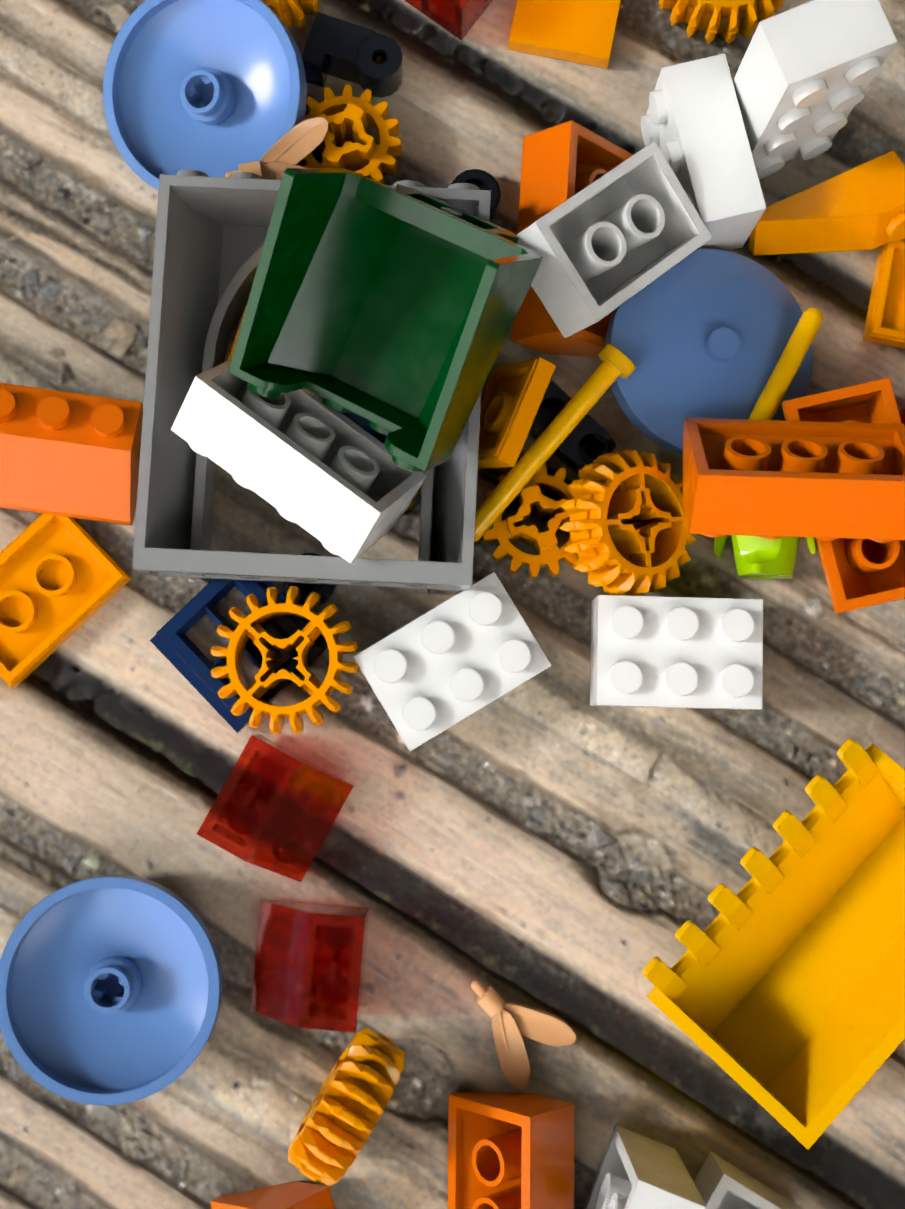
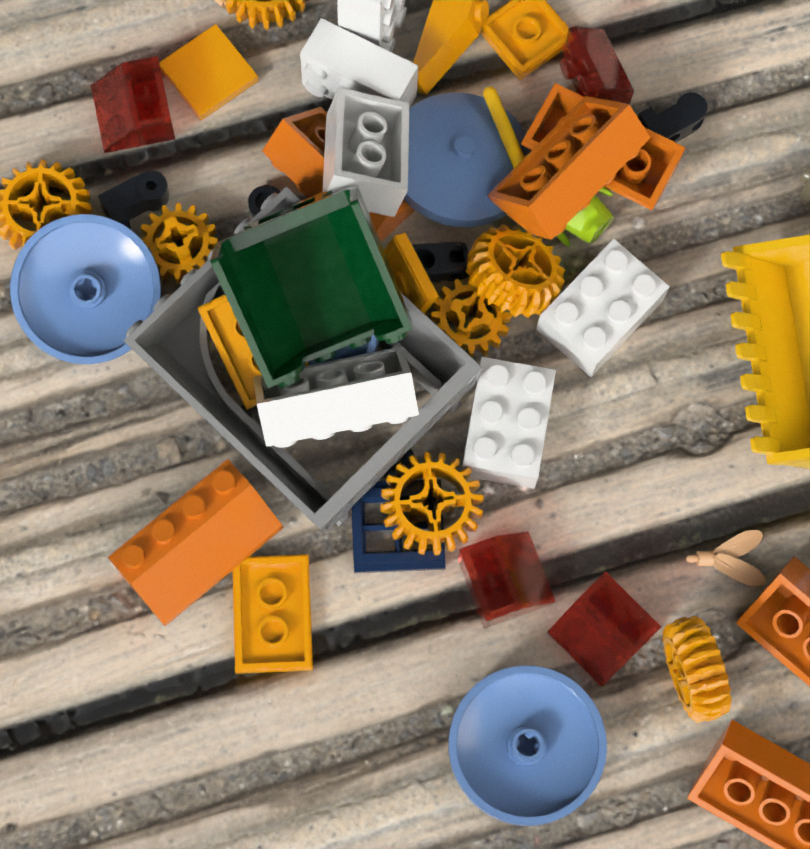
camera: 50 degrees left, 10 degrees down
light nougat piece [225,117,328,180] -> none
yellow bar [474,344,636,542] -> none

